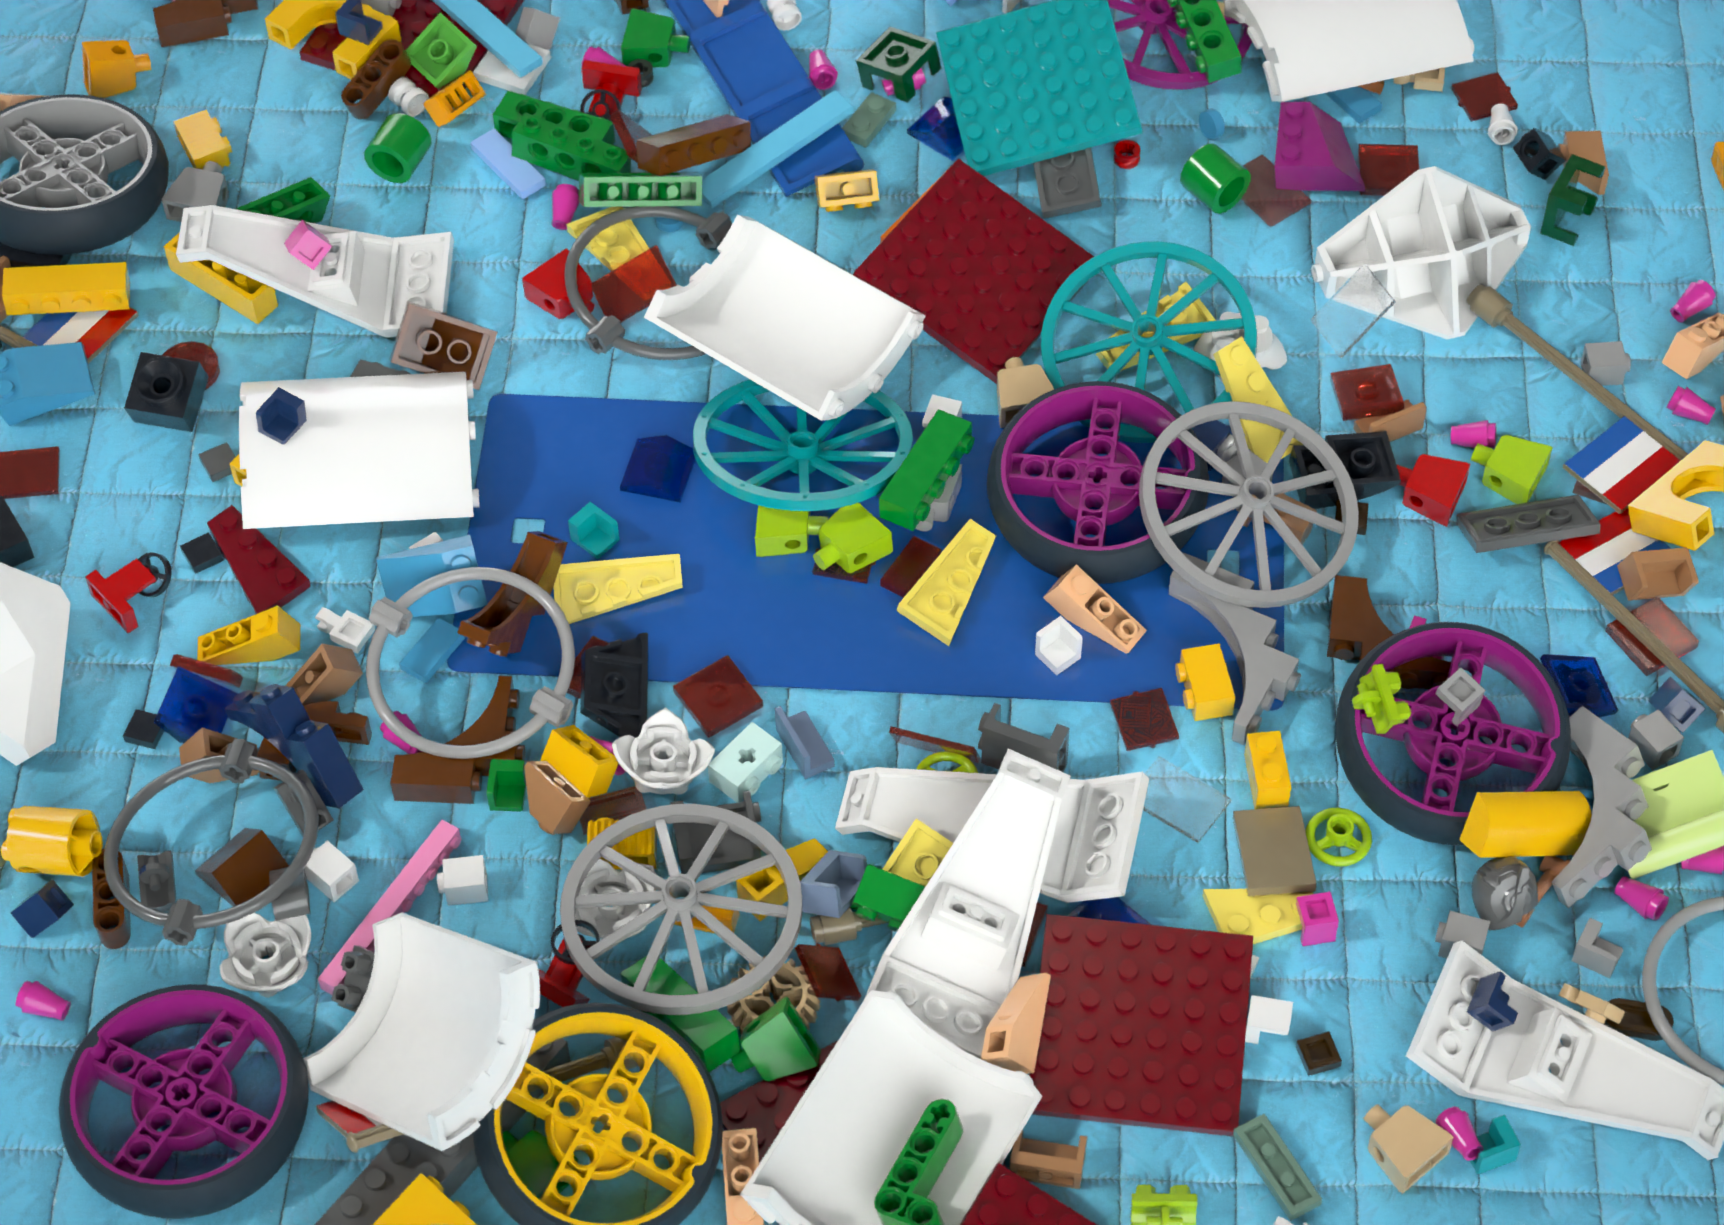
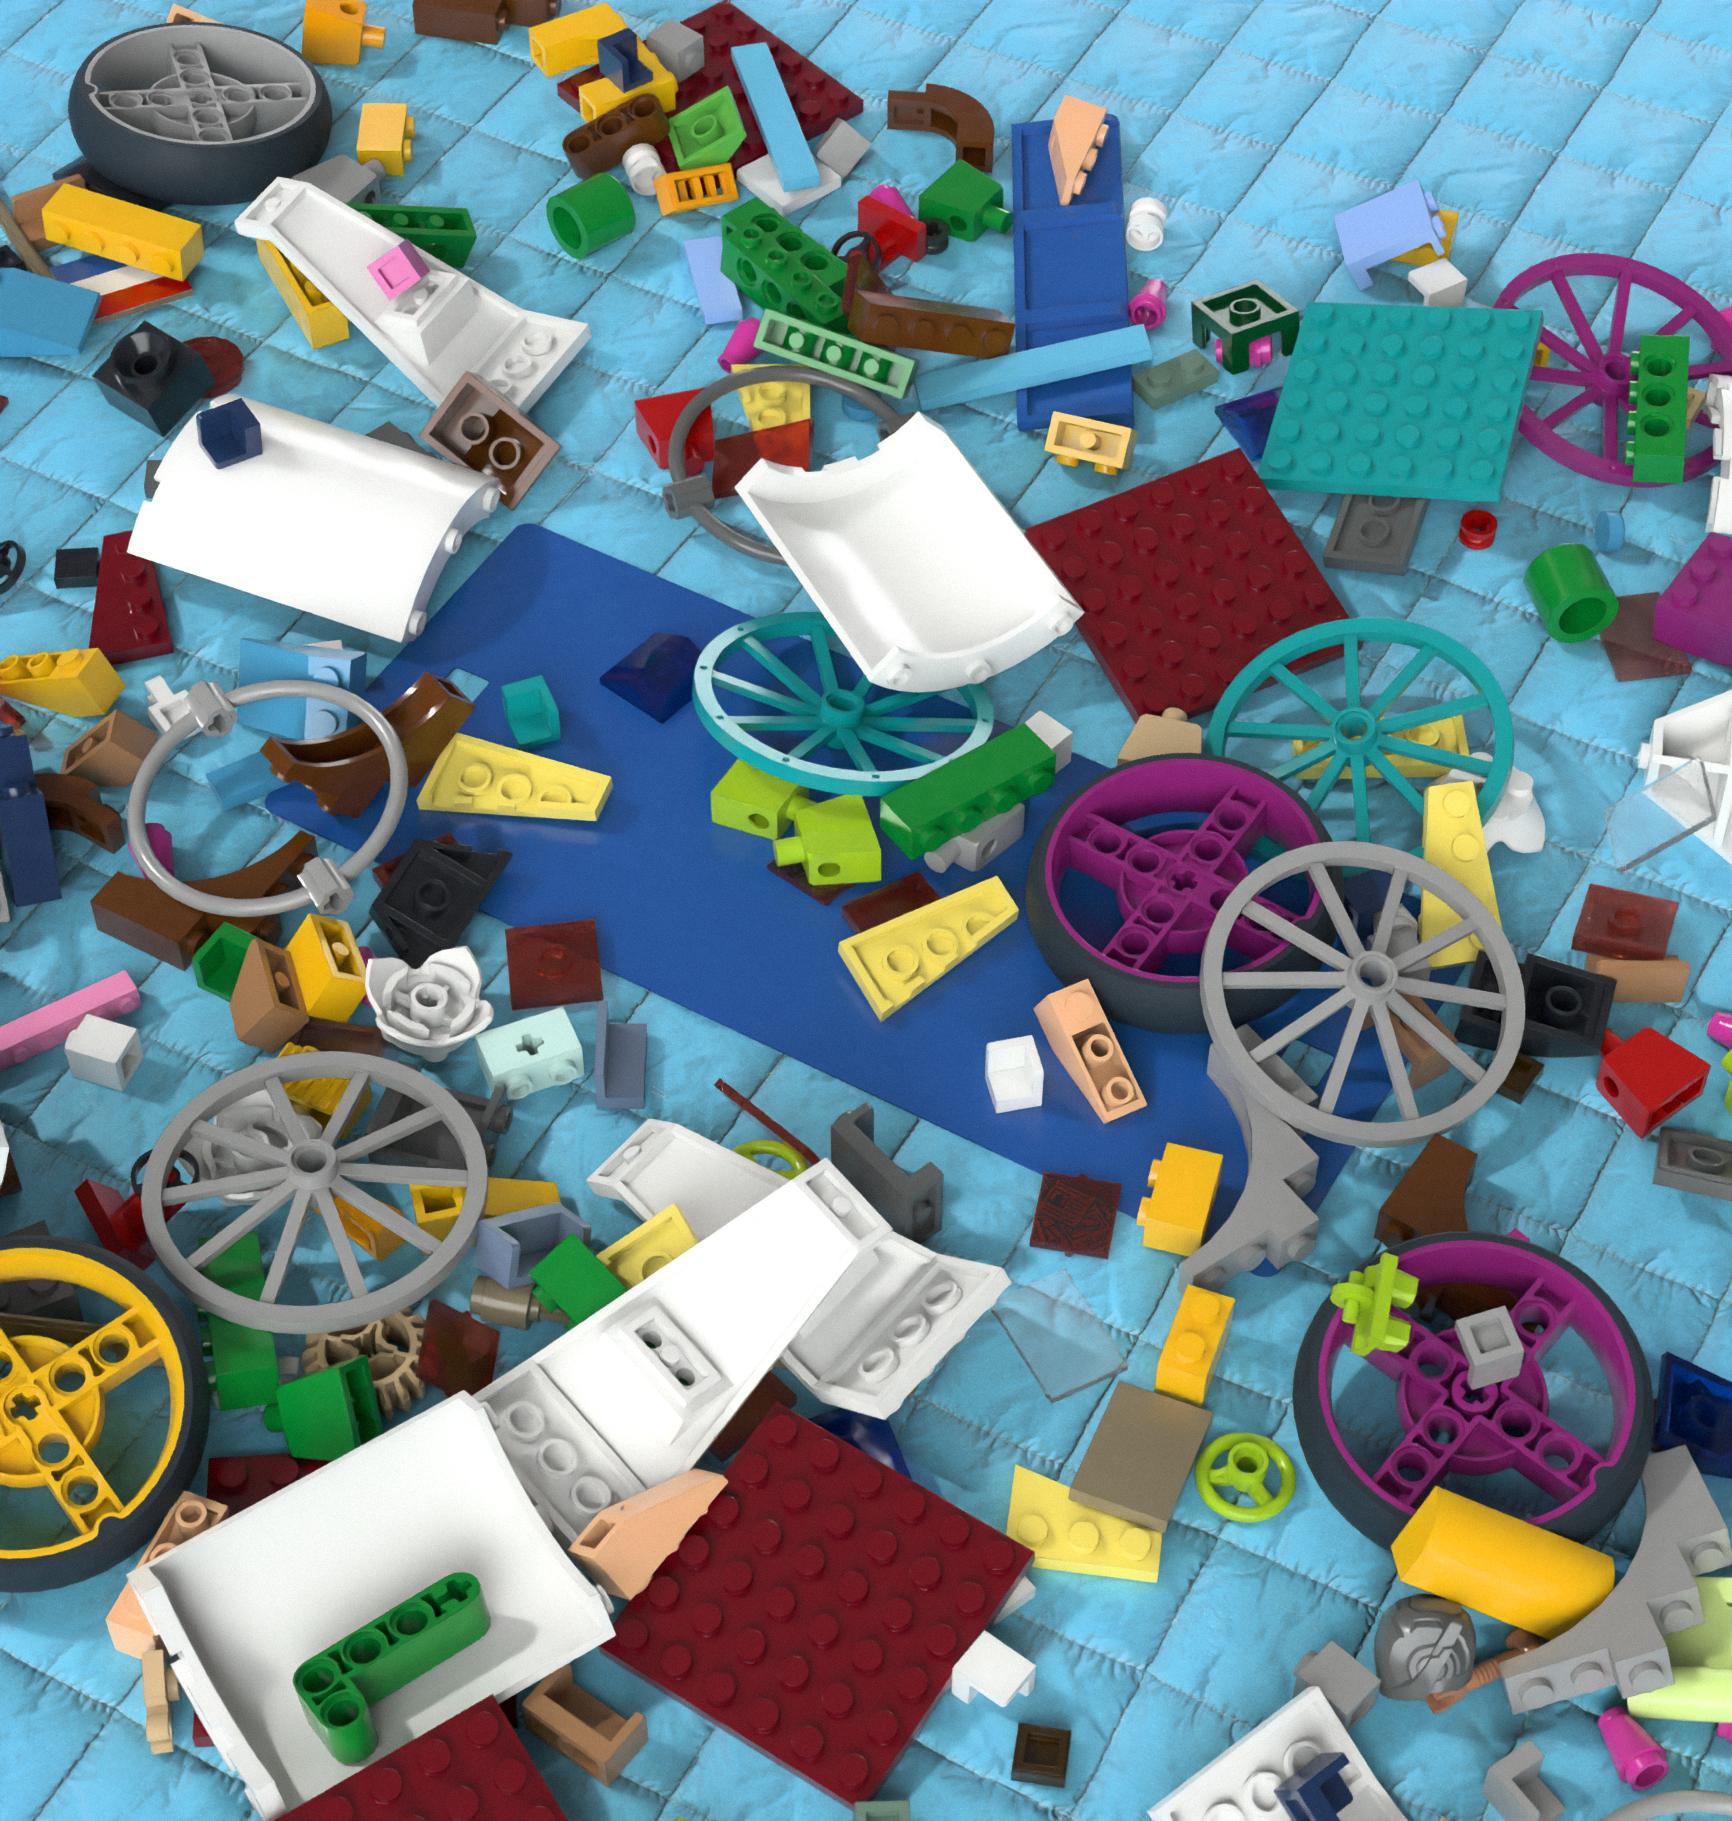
camera: 25 degrees right, 5 degrees down
dark pink panel [1296,892,1339,946] -> none

